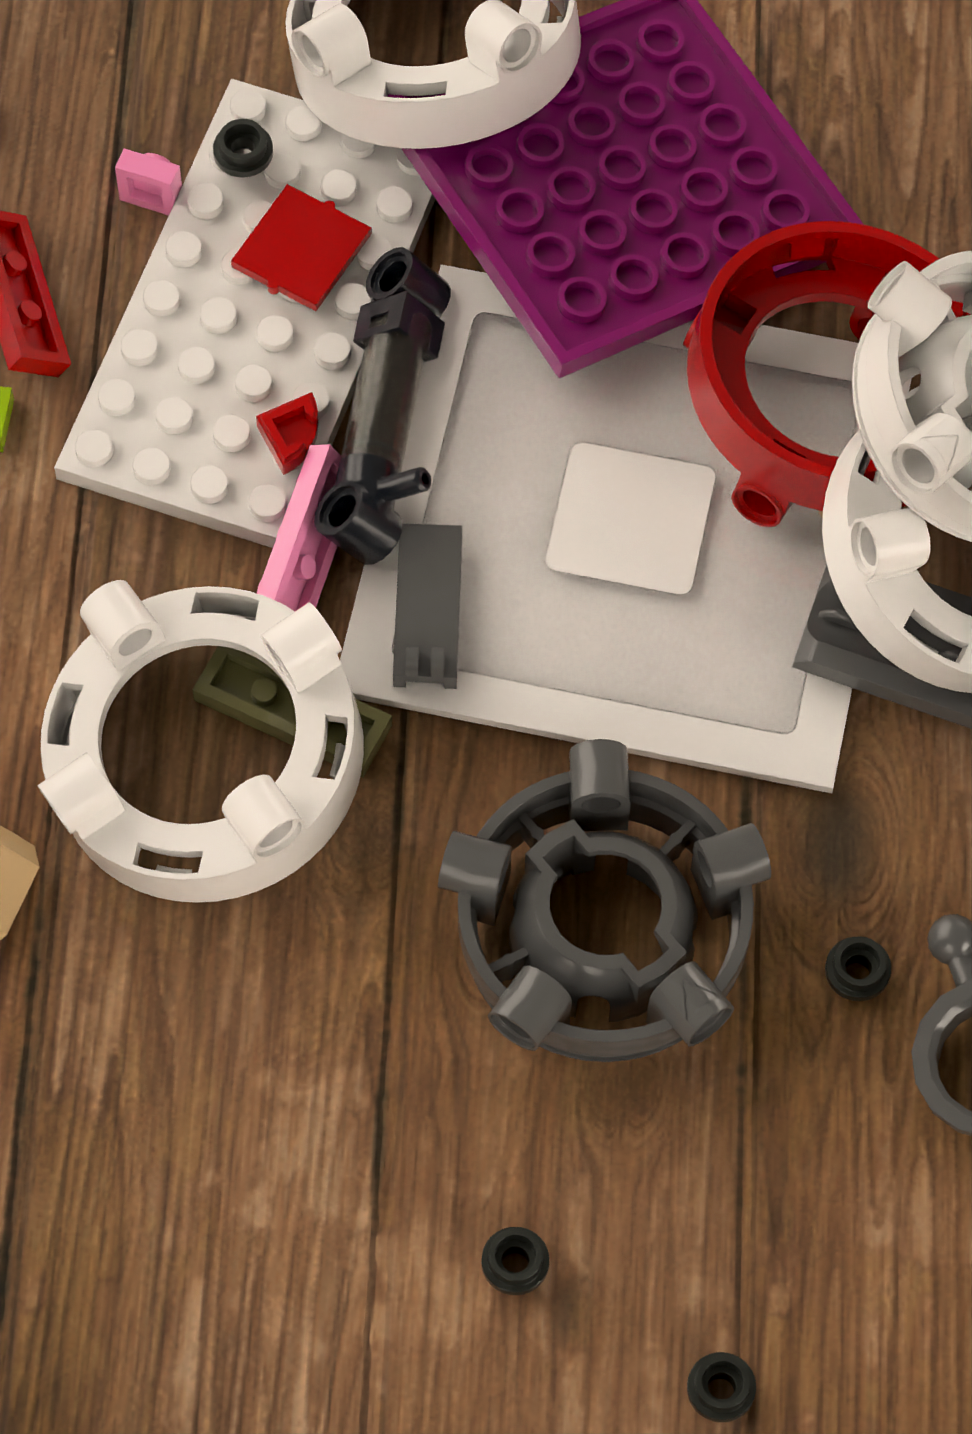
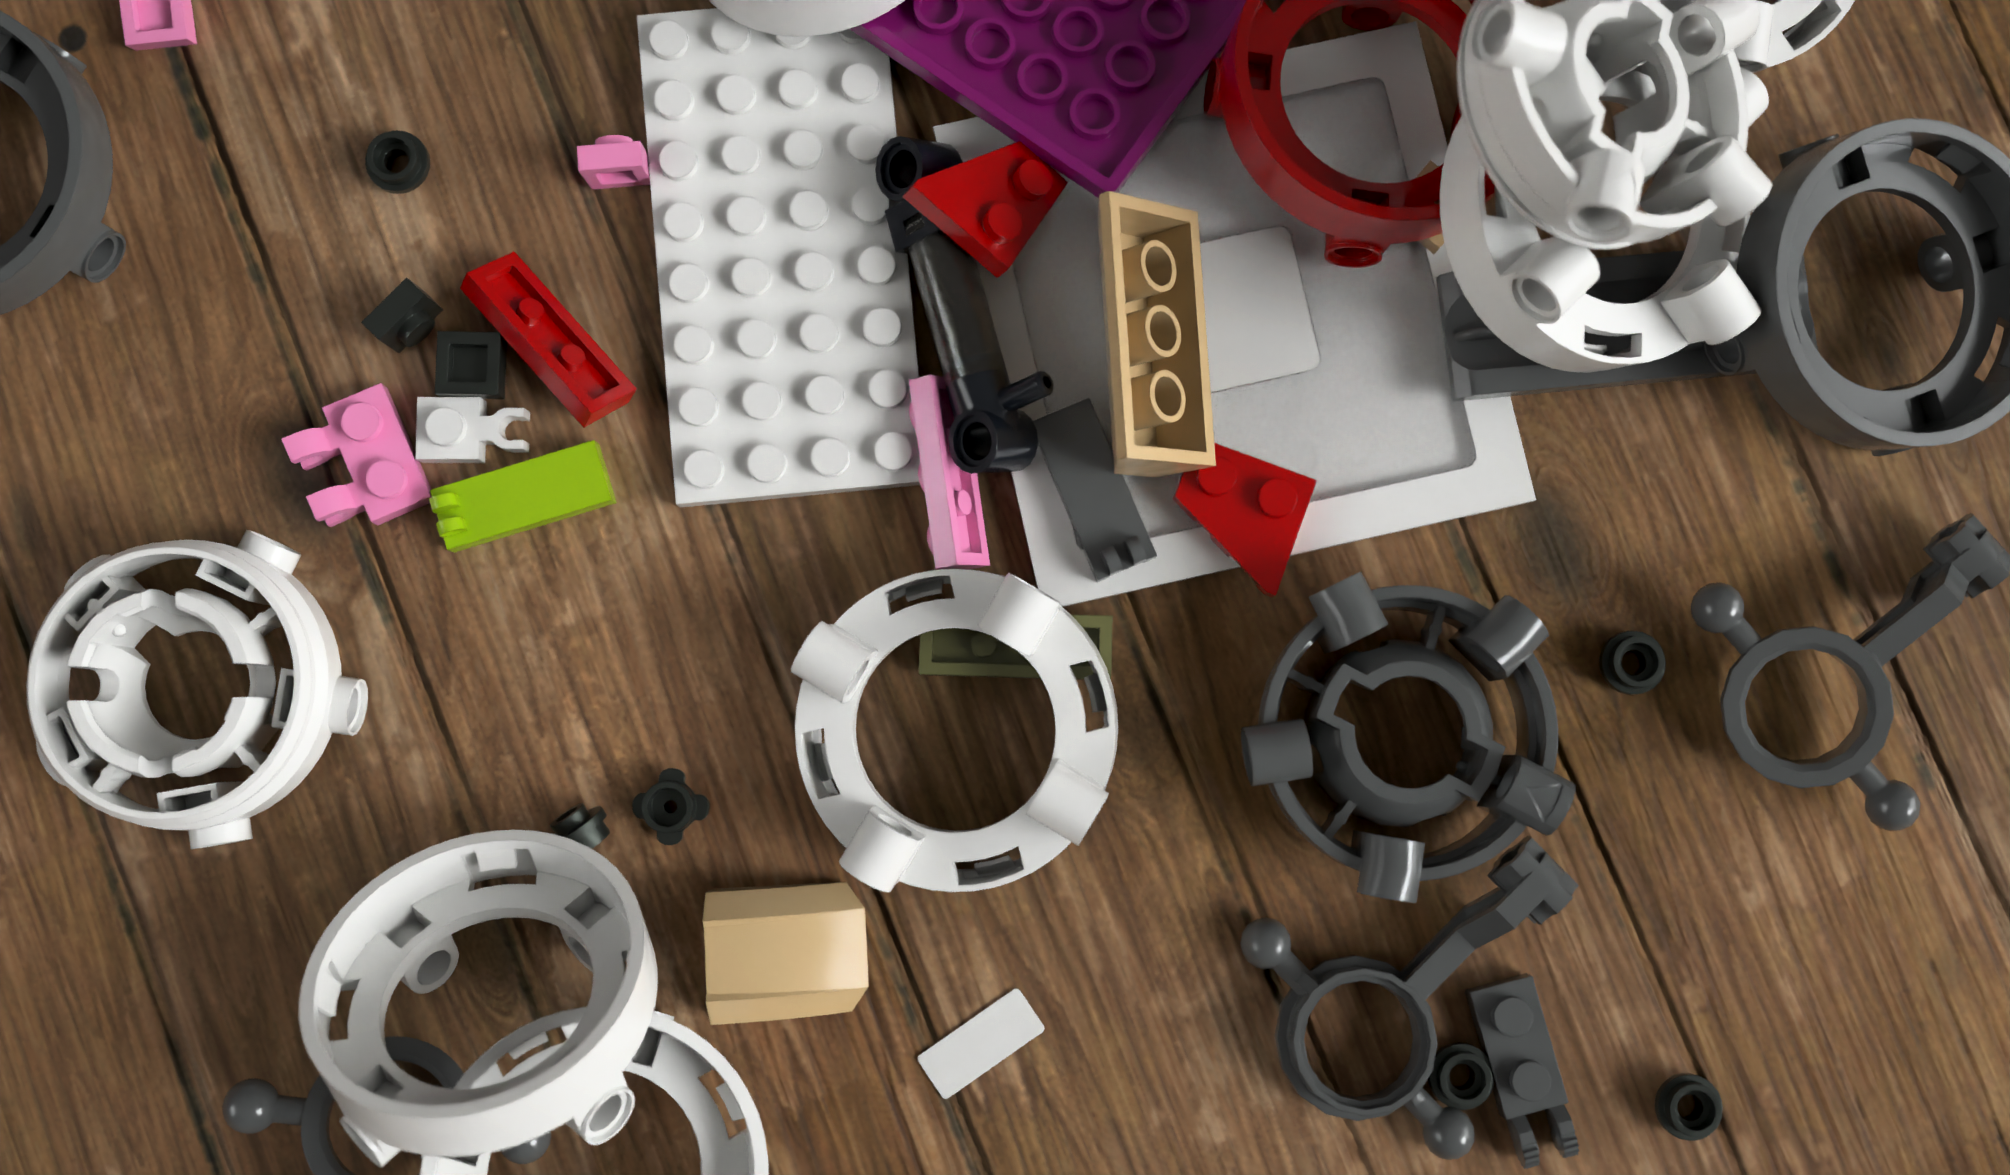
camera: 25 degrees left, 20 degrees up
pearl dark grey plate [213,119,273,178] -> none
red piece [231,184,372,311] -> none
red tile [256,392,319,475] -> none
none -> red wing [902,141,1068,278]
none -> white sticker [918,989,1045,1099]
none -> tan slope [1098,191,1216,478]
none -> red wing [1173,443,1317,597]
none -> dark grey piece [1240,836,1579,1160]
none -> dark grey hinge [1465,973,1579,1169]

